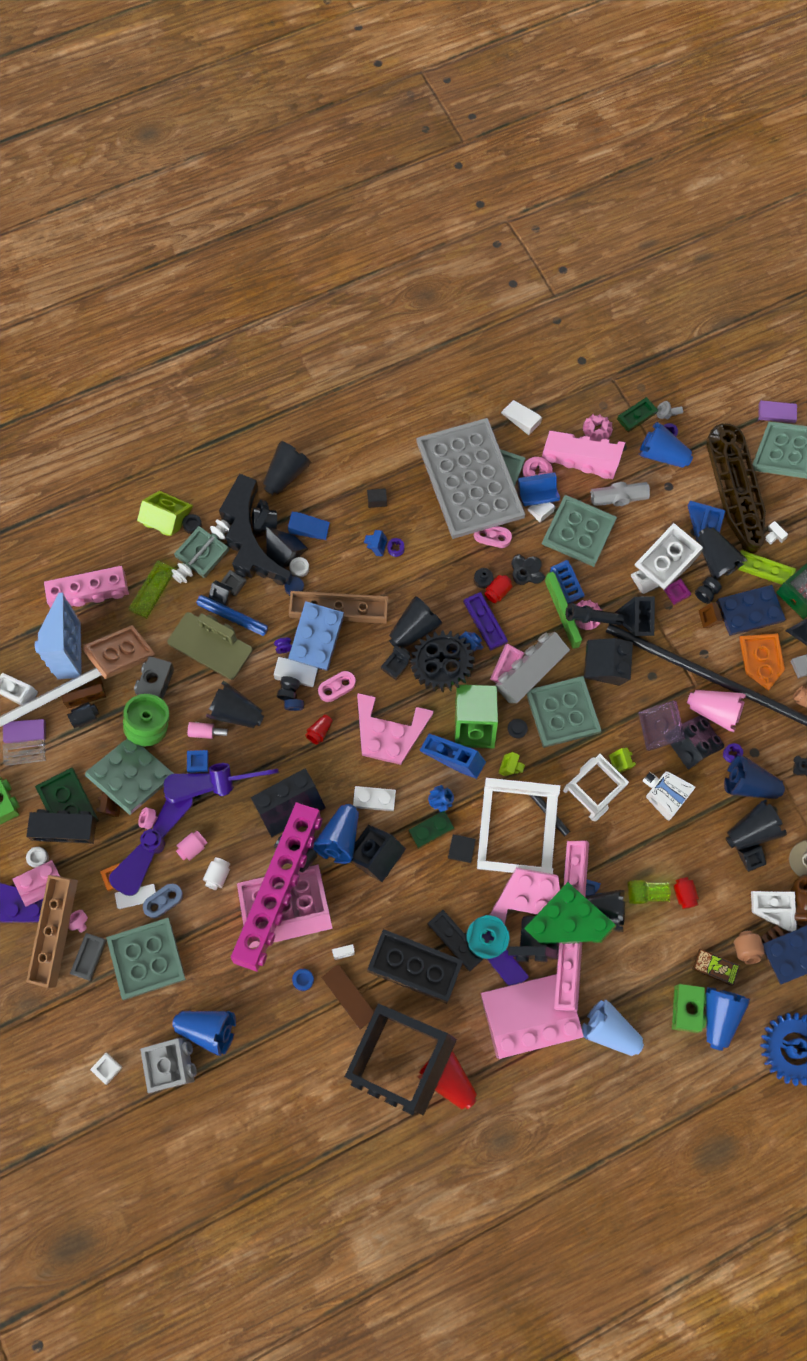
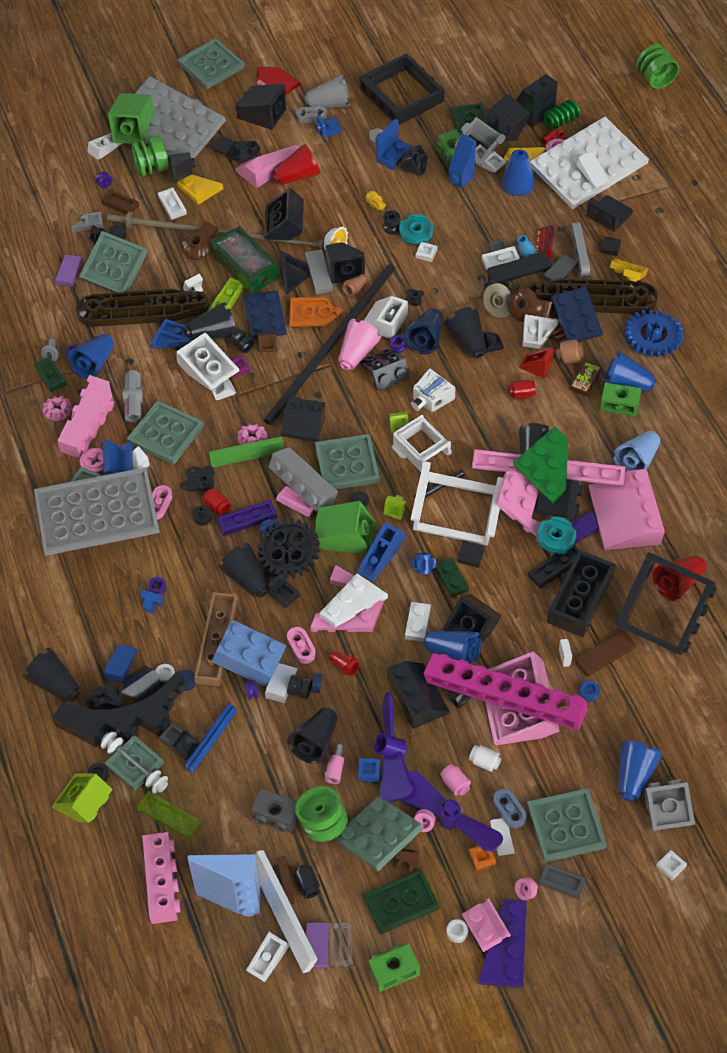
camera: 80 degrees left, 15 degrees down
black brick [26,809,97,844] -> none
medium nougat piece [26,875,78,988] -> none
nougat tile [82,625,155,679] -> none
olive bracket [167,612,253,680] -> none
black slope [367,489,387,508] -> none
white slope [501,400,542,435] -> none
blue slope [549,560,585,604] -> none
black pin [565,603,624,626] -> none
black slope [614,596,655,636] -> none
clear neon green piece [628,880,671,904] -> none
clear purple tile [638,700,685,751] -> none
none -> white wing [320,574,388,627]
none -> white slope [364,296,408,339]
none -> red slope [519,347,553,378]

